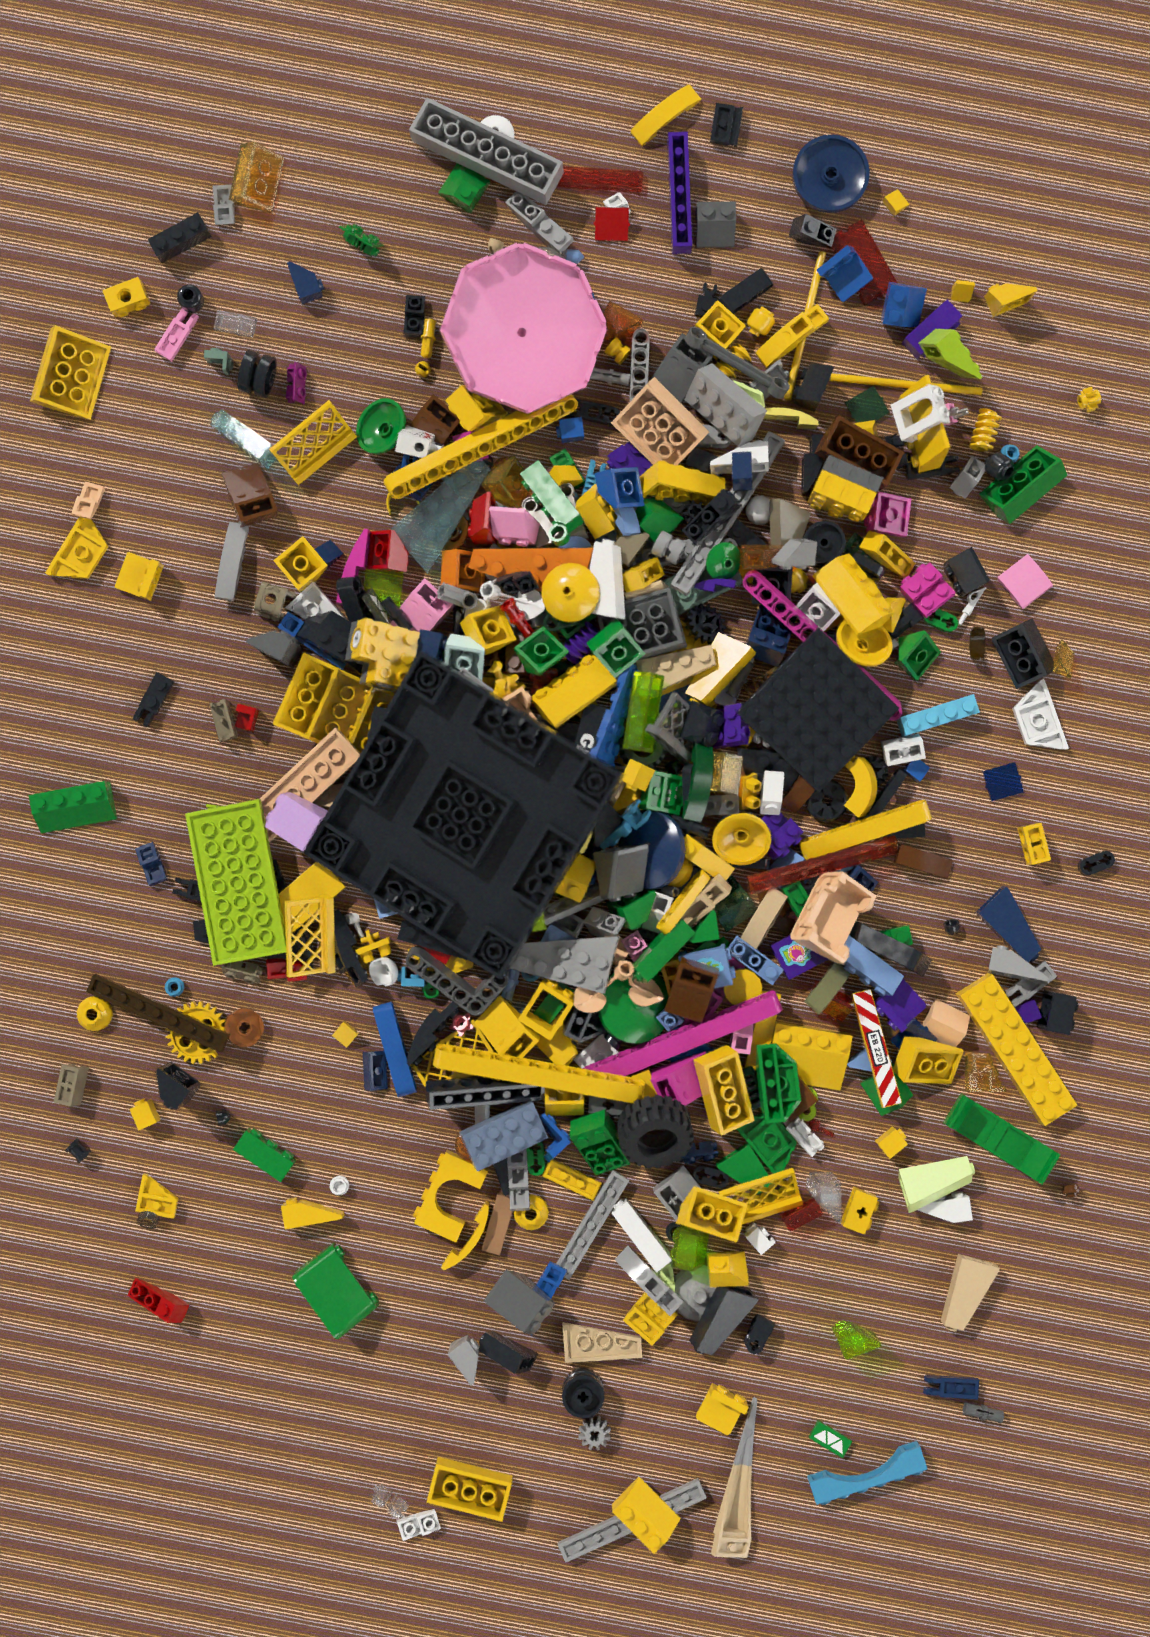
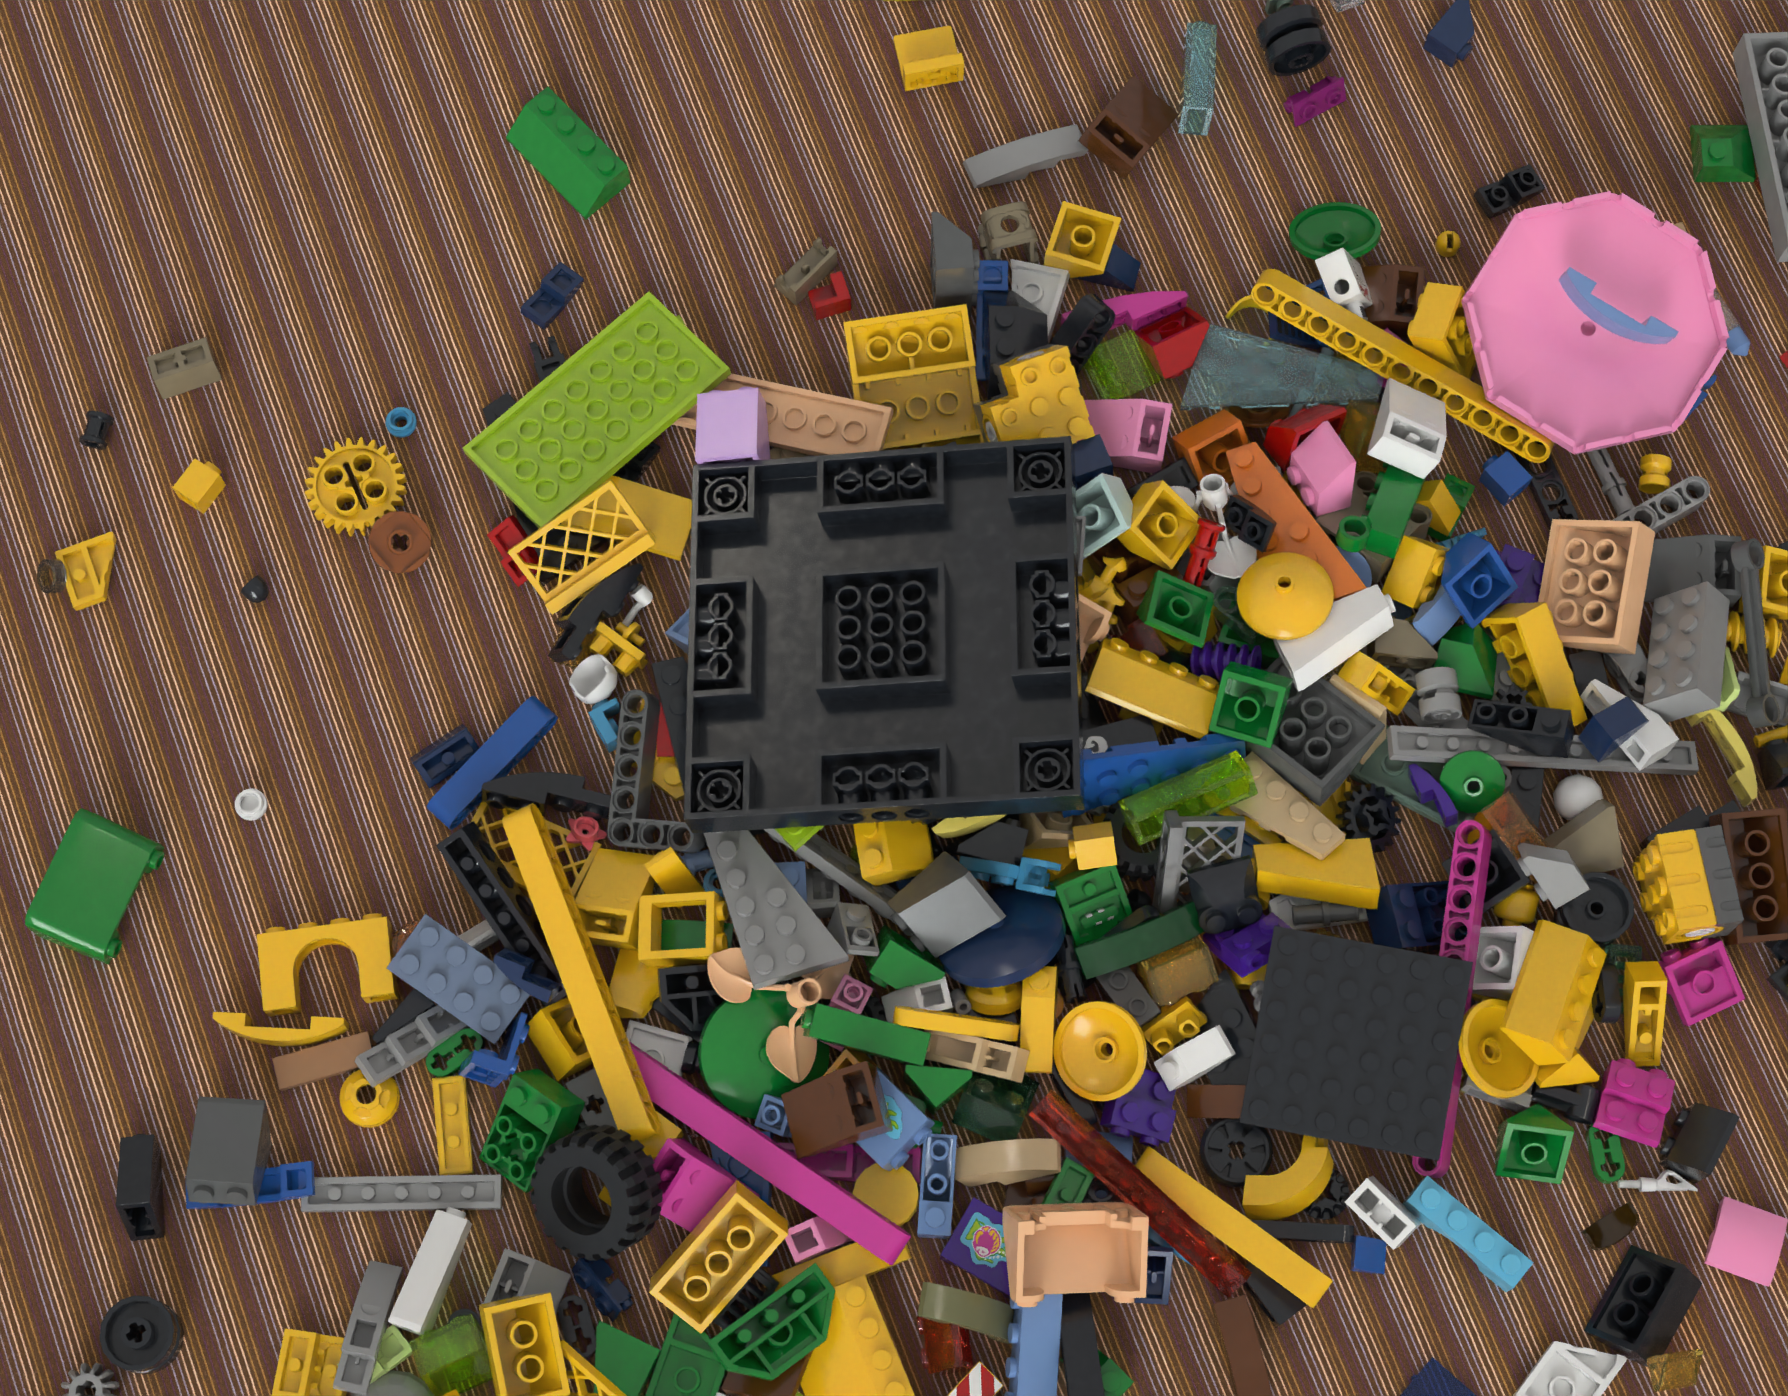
camera: 60 degrees right, 15 degrees down
yellow piece [77,996,113,1031] -> none
dark brown plate [86,974,230,1053] -> none
black hinge [133,672,175,727] -> none
black slope [156,1061,202,1110] -> none
dark tan hinge [221,961,263,984] -> none
green brick [233,1128,296,1182] -> none
yellow fence [269,400,357,485] -> none
yellow slope [281,1198,345,1229] -> none
yellow slope [332,1021,359,1048] -> none
green hinge [339,224,384,257] -> none
clear smoke tile [362,588,392,624] -> none
black pin [380,596,413,630] -> none
yellow axle [420,319,437,358] -> none
green plate [422,982,440,999] -> none
light grey piece [437,582,478,610] -> none
light grey slope [448,1335,479,1386] -> none
light grey slope [505,191,574,255] -> none
tan wing [563,1322,642,1363] -> none
clear orange slope [603,301,643,340] -> none
none -> dark blue slope [493,948,561,1003]
none -> yellow slope [644,847,705,909]
none -> white slope [1367,378,1447,479]
none -> medium blue slope [1559,267,1678,344]

